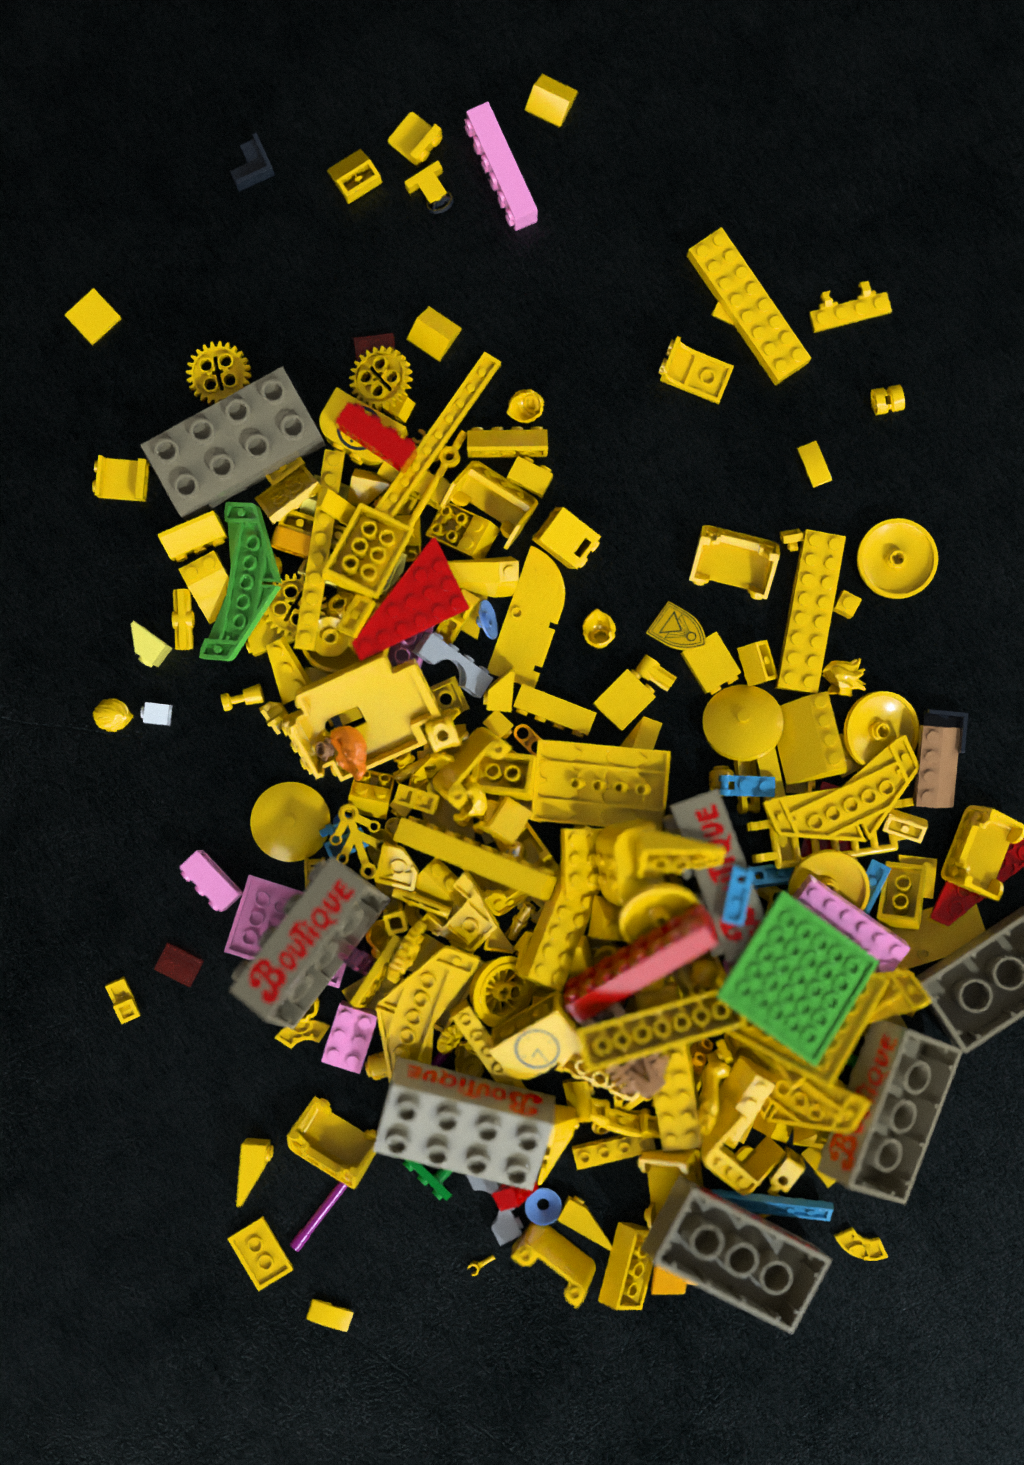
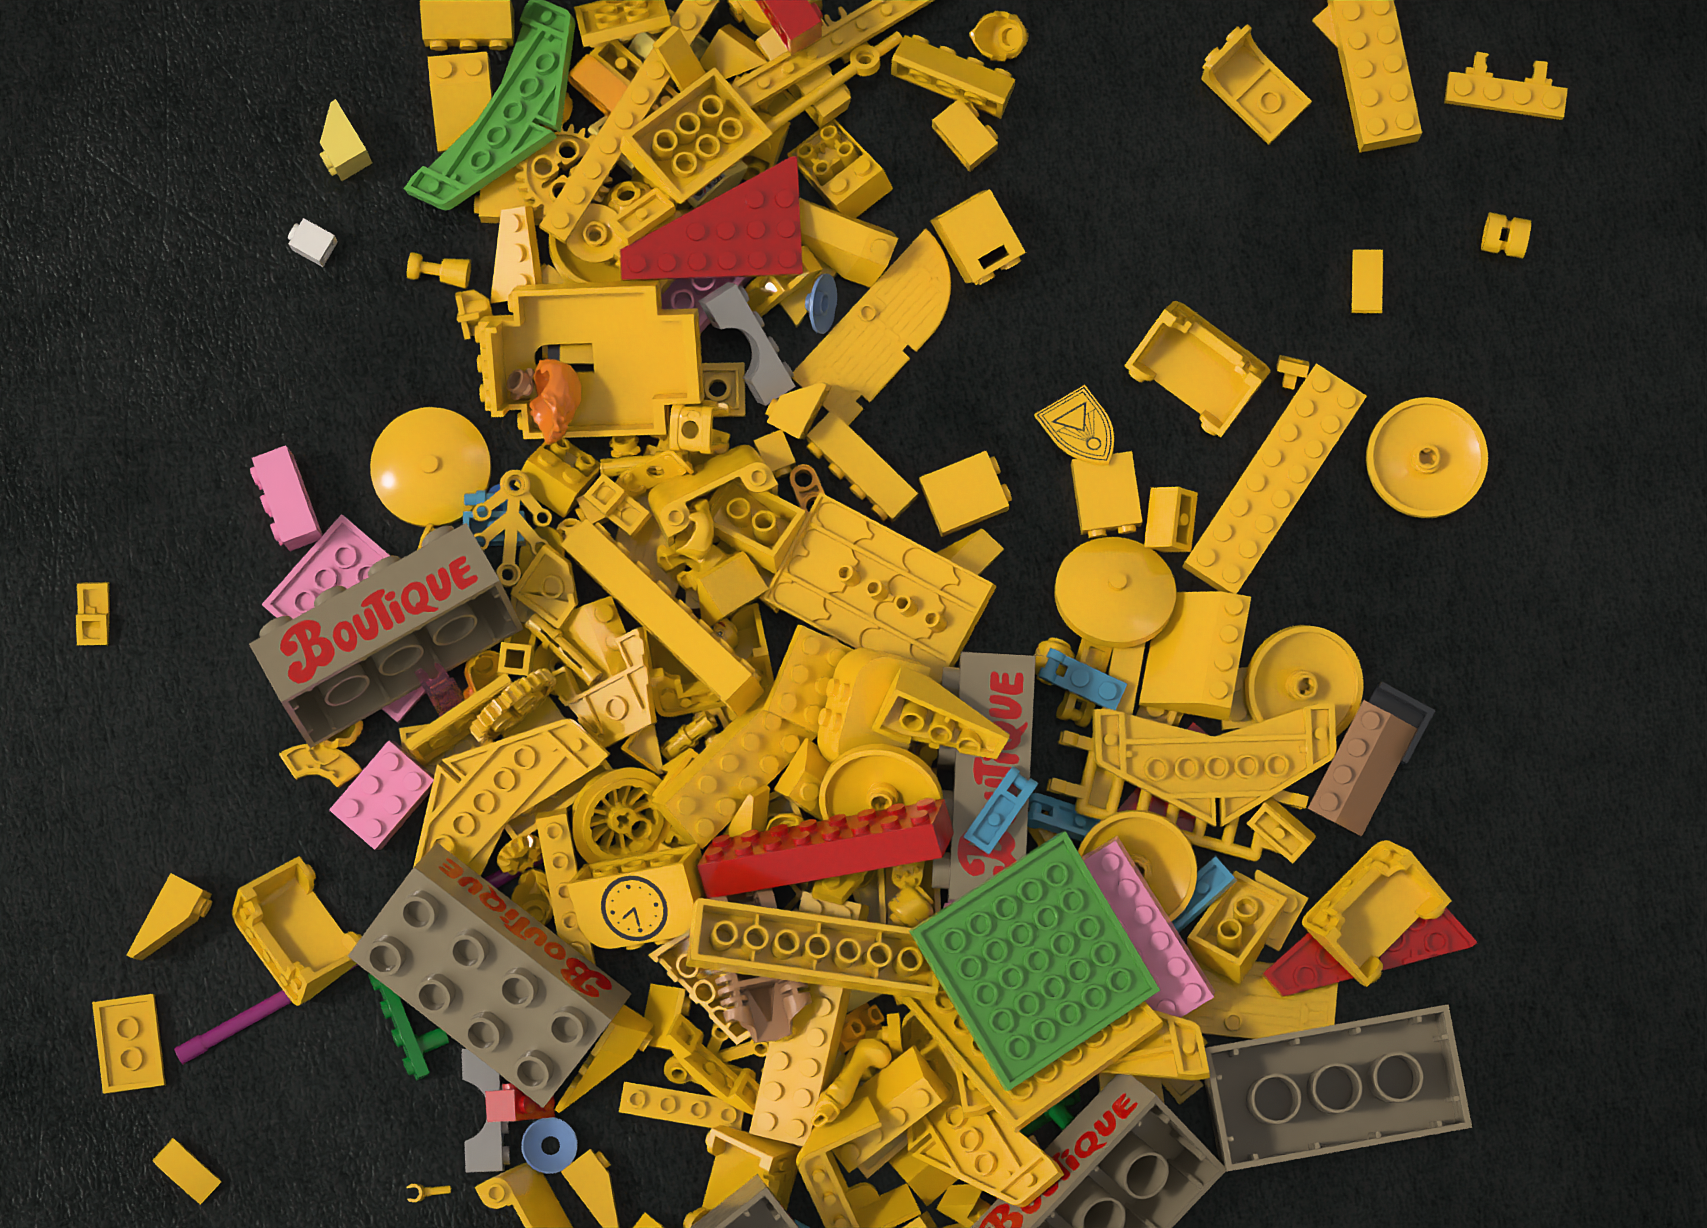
camera: 25 degrees right, 5 degrees down
yellow hair [93,698,133,732] -> none
clear red plate [154,943,204,987] -> none
yellow piece [172,589,195,650] -> none
yellow head [364,1051,388,1080] -> none
yellow windscreen [440,461,538,550] -> none
yellow hair [582,609,616,649] -> none
yellow piece [634,654,677,692] -> none
yellow hair [822,658,866,697] -> none
yellow brick [833,590,862,619] -> none

